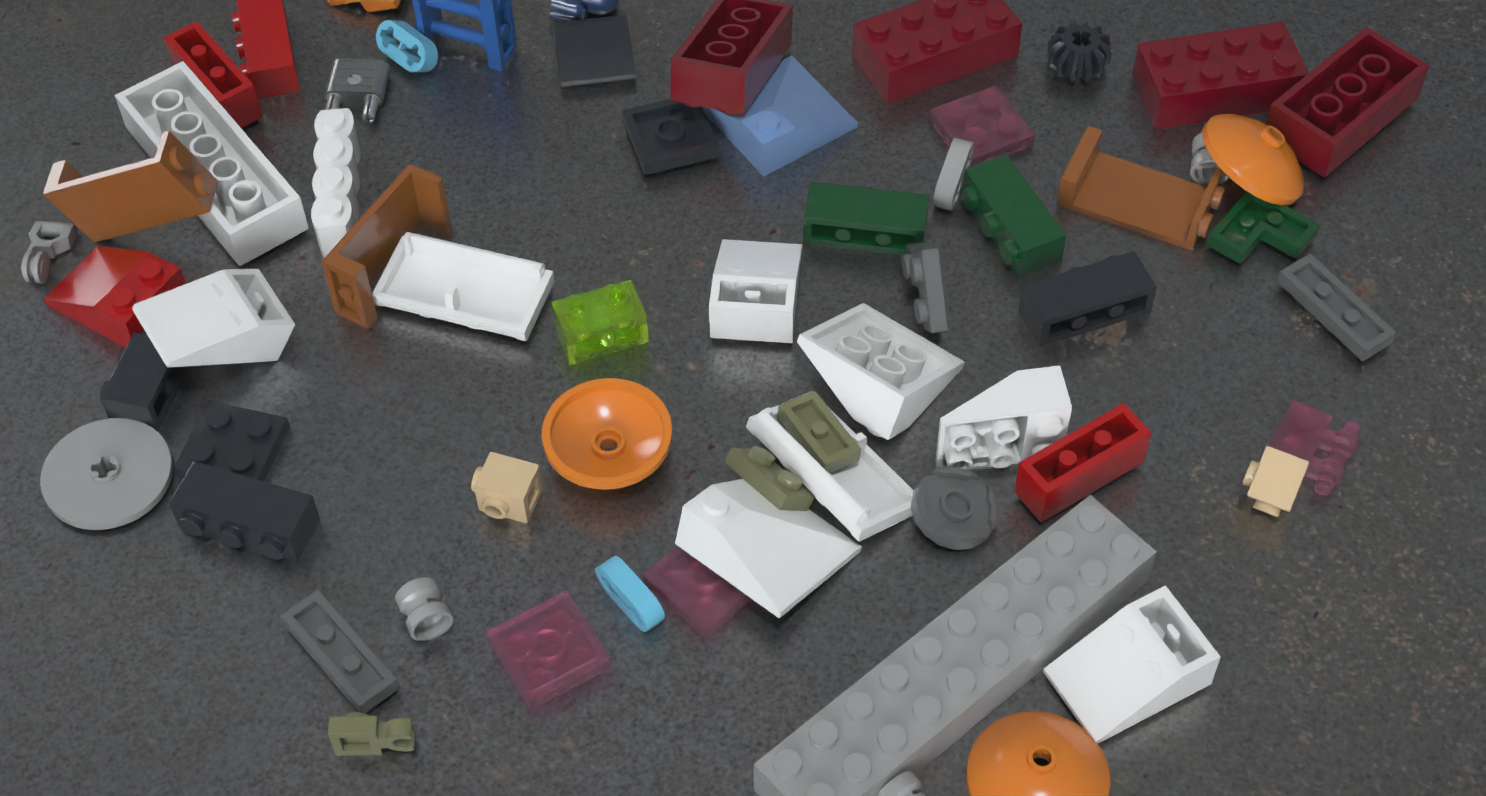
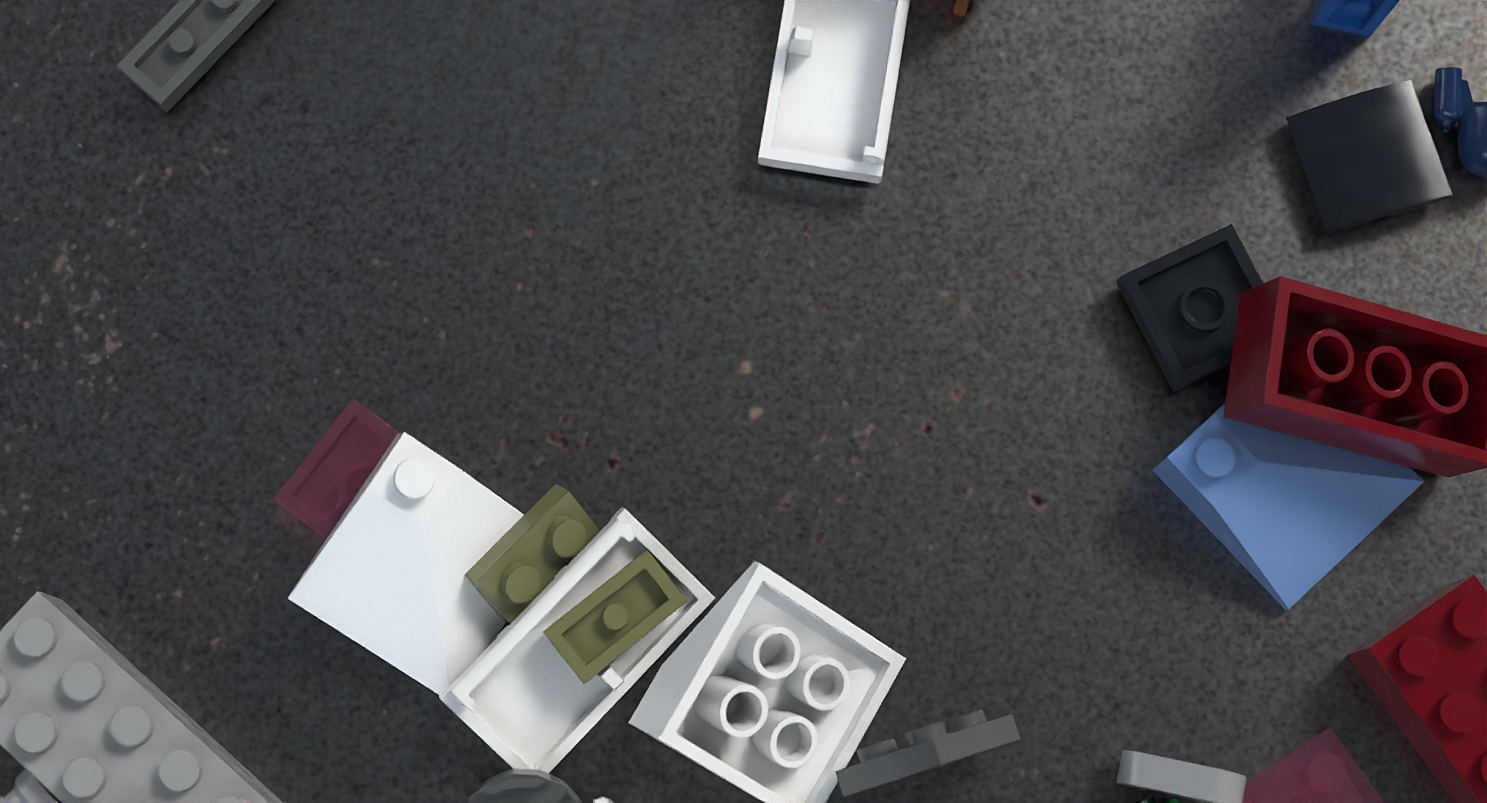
camera: 80 degrees right, 25 degrees up
olive plate [328,712,416,756] -> none
light grey wheel [395,577,454,641] -> none
tan brick [471,452,543,523] -> none
clear pink plate [486,591,612,711] -> none
orange dish [542,378,672,490] -> none
clear neon green brick [552,280,649,365] -> none
medium azure beam [595,555,665,632] -> none
white slope [709,239,802,343] -> none
dark green brick [803,182,929,255] -> none

